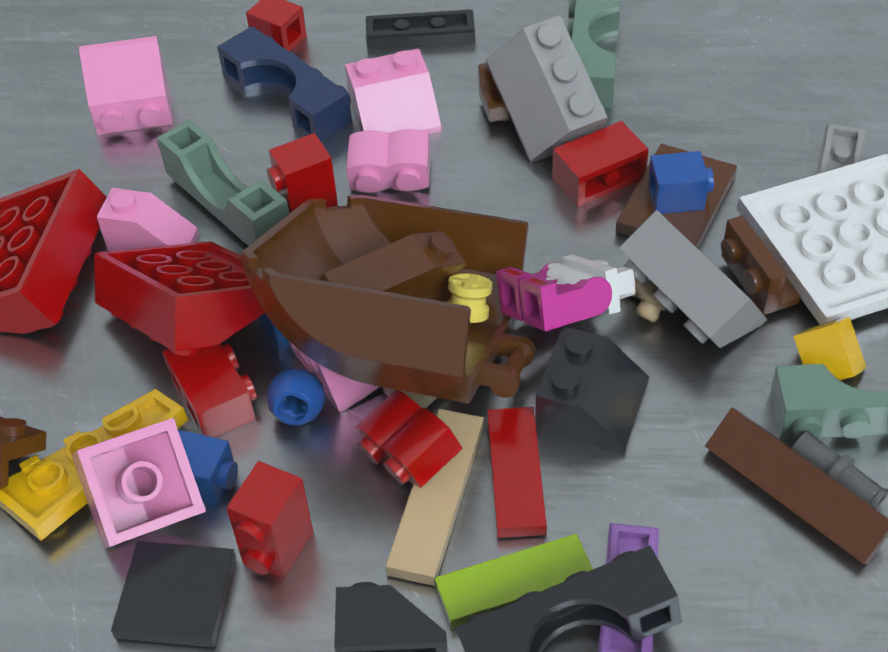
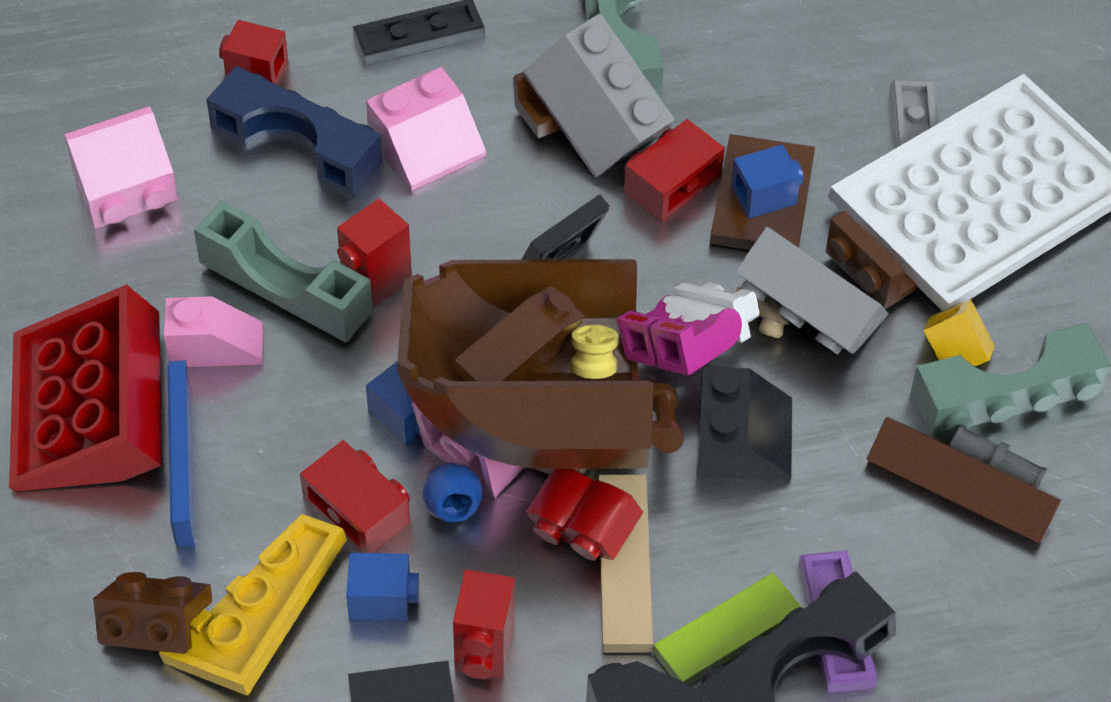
camera: 20 degrees left, 5 degrees up
bright pink slope [72,418,206,548] -> none
red slope [95,241,265,356] -> none
bright pink brick [346,129,431,193] -> none
red tile [487,407,547,538] -> none
none -> blue tile [167,360,195,547]
none -> black tile [521,194,610,260]

